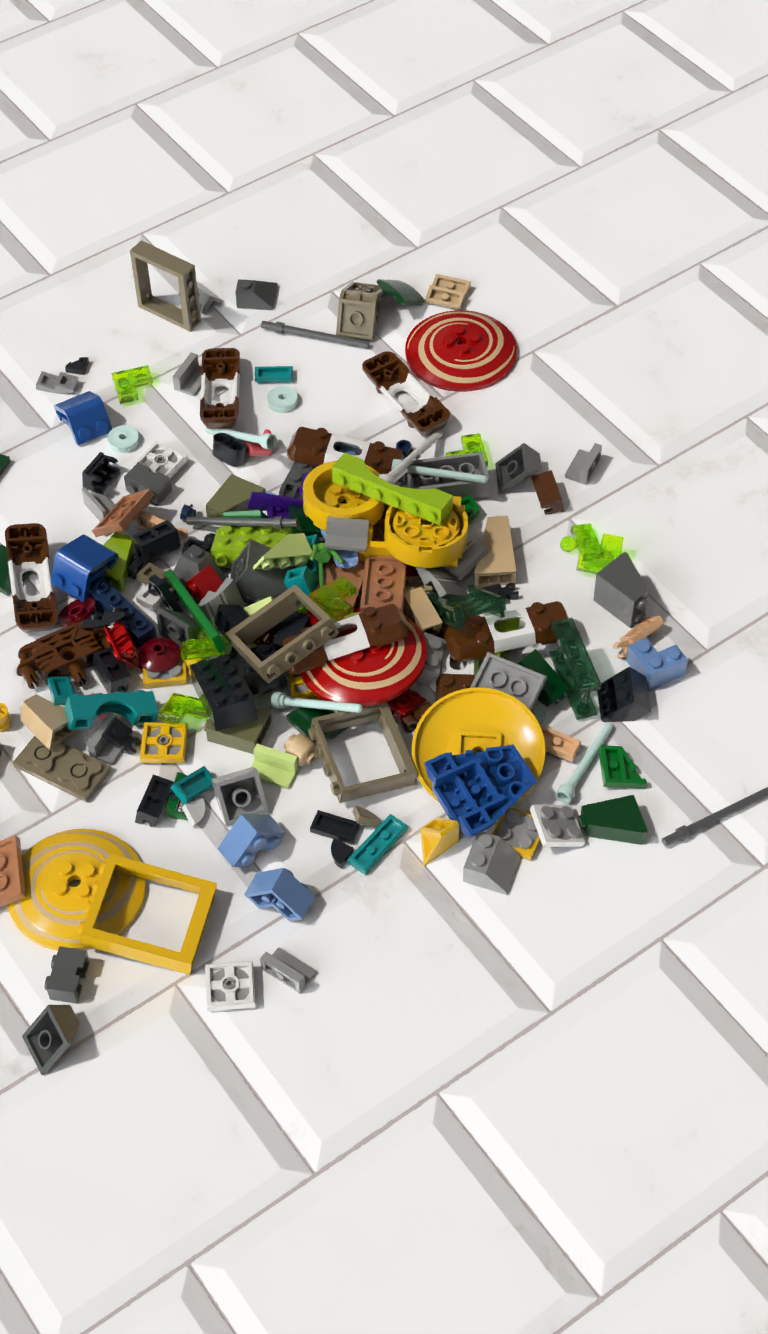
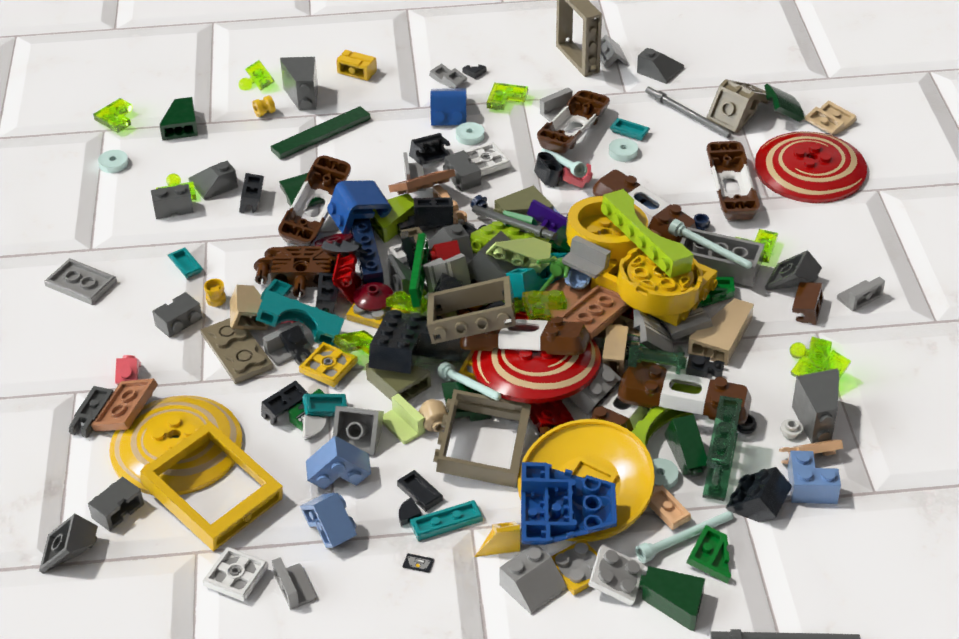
camera: 30 degrees right, 10 degrees down
dark tan tile [353,805,380,828] -> none
white bar [379,430,443,484] -> none
light grey tile [470,652,547,711] -> none
none -> black sticker [402,553,434,573]
none -> white plate [780,419,803,439]

